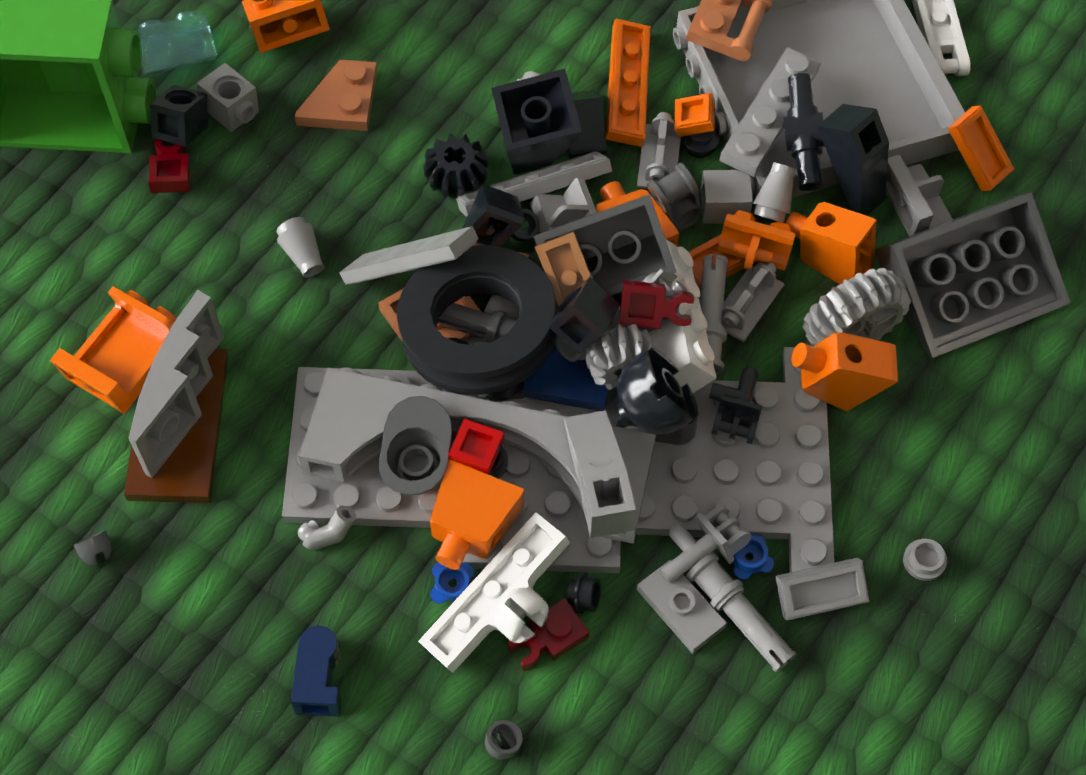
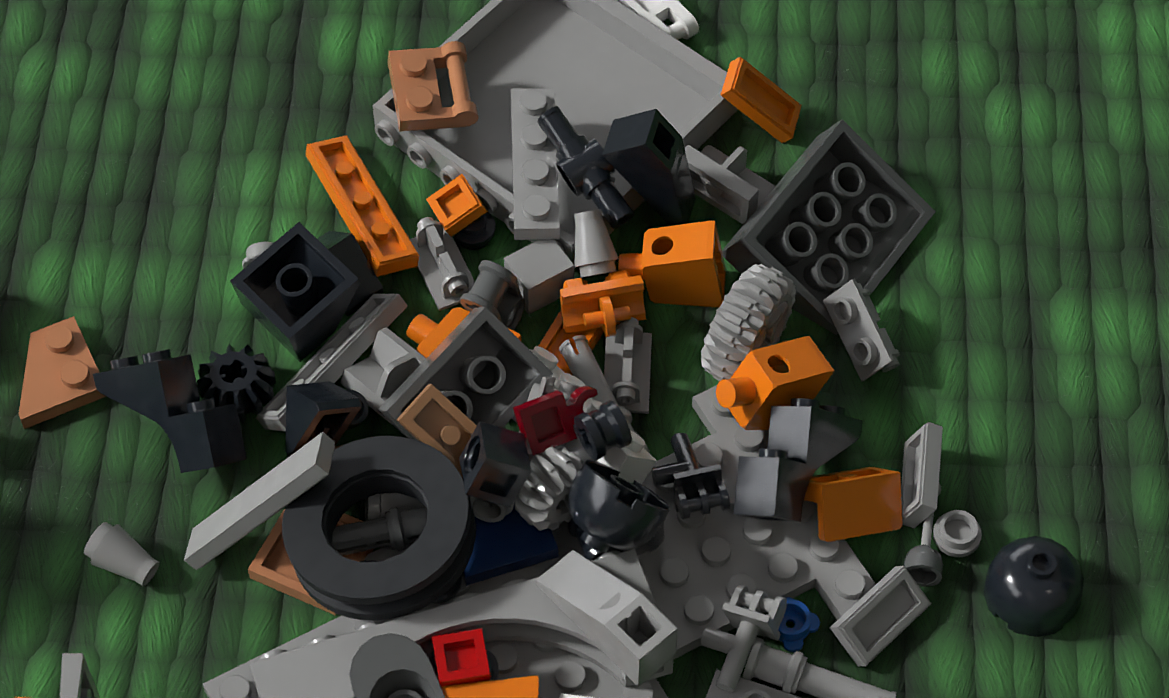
camera: 30 degrees left, 5 degrees down
none -> black arch [93,349,247,473]
none -> black wheel [574,400,632,461]
none -> black arch [734,398,863,522]
none -> orange panel [804,467,902,542]
none -> light grey hinge [823,279,900,381]
none -> light grey tile [901,422,943,528]
none -> dark grey hinge [904,483,943,587]
none -> black cylinder [983,536,1084,637]

